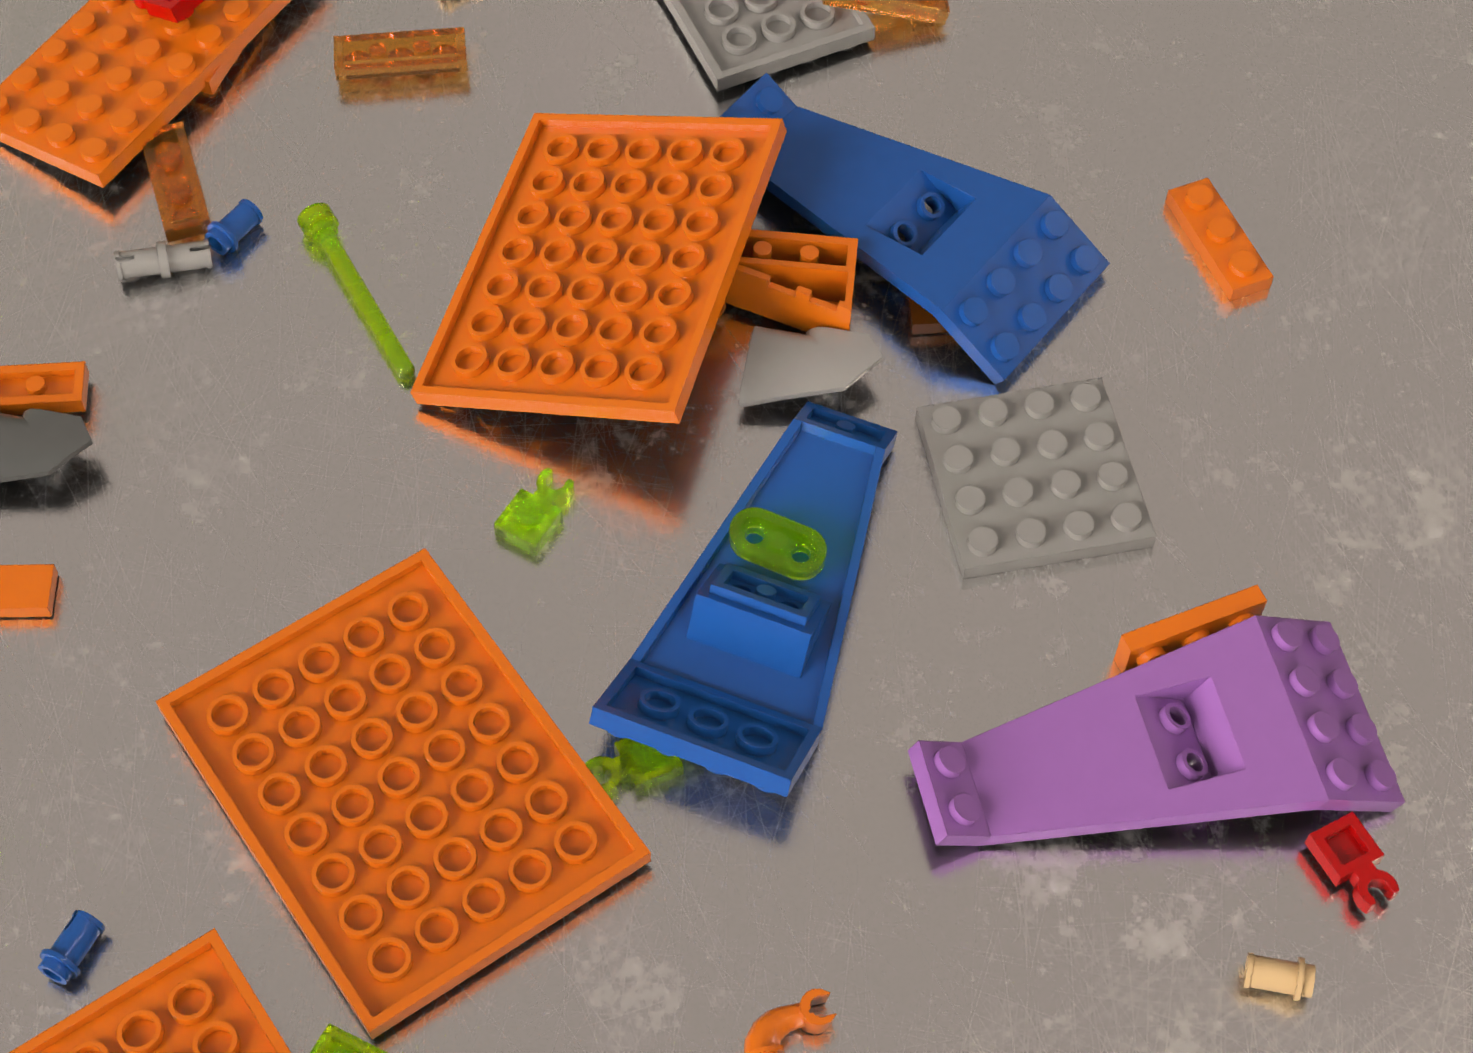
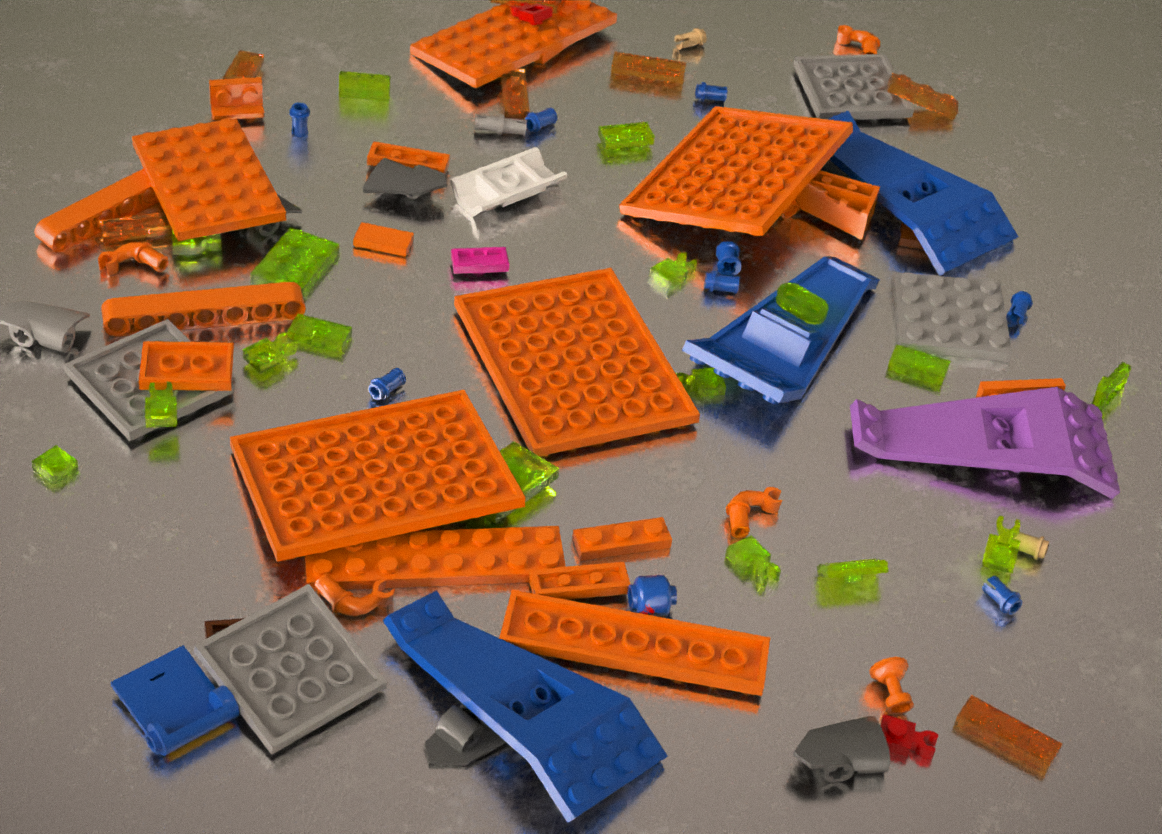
camera: 10 degrees right, 15 degrees down
clear neon green piece [297,203,415,380] -> none
light grey panel [738,326,884,407] -> none
orange plate [1165,177,1274,301] -> none
red plate [1304,811,1399,914] -> none
none -> white piece [451,147,567,217]
none -> dark pink plate [451,247,510,274]
none -> clear neon green plate [598,122,655,150]
none -> blue pin [695,82,727,102]
none -> blue pin [704,270,740,294]
none -> blue bush [716,241,742,276]
none -> clear neon green plate [888,344,951,385]
none -> clear neon green plate [982,515,1021,573]
none -> blue pin [1006,291,1033,325]
none -> clear neon green plate [1092,362,1131,413]

